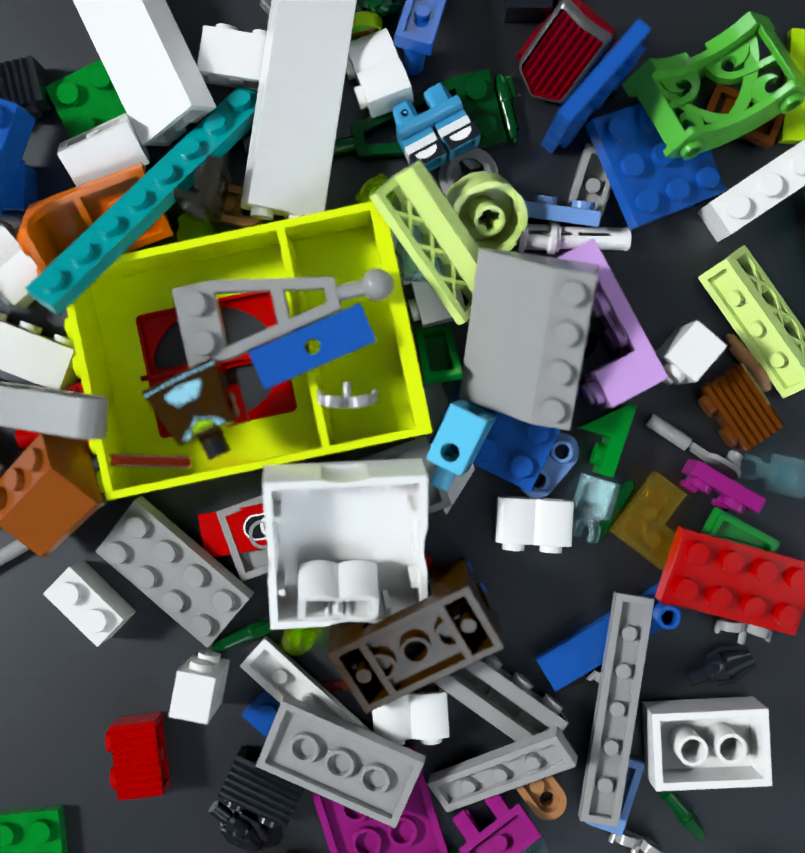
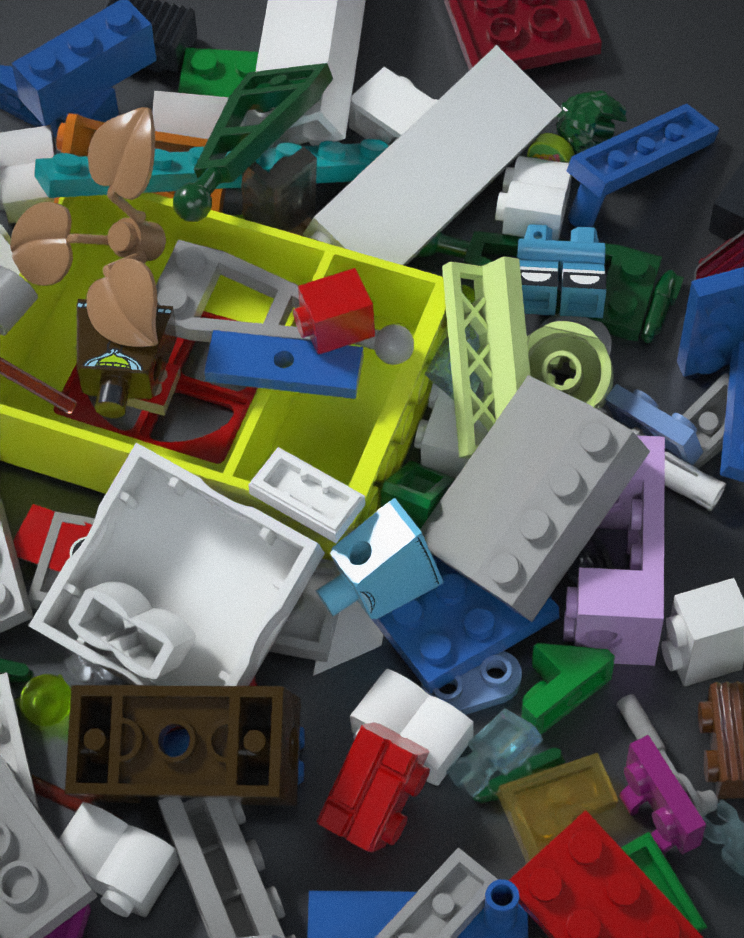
camera: 30 degrees right, 30 degrees down
light grey piece [317,382,378,409] -> none
none -> medium nougat plant [10,107,166,347]
none -> dark green plate [173,63,333,222]
none -> white plate [248,447,365,543]
none -> red brick [293,268,375,355]
none -> red brick [316,722,430,852]

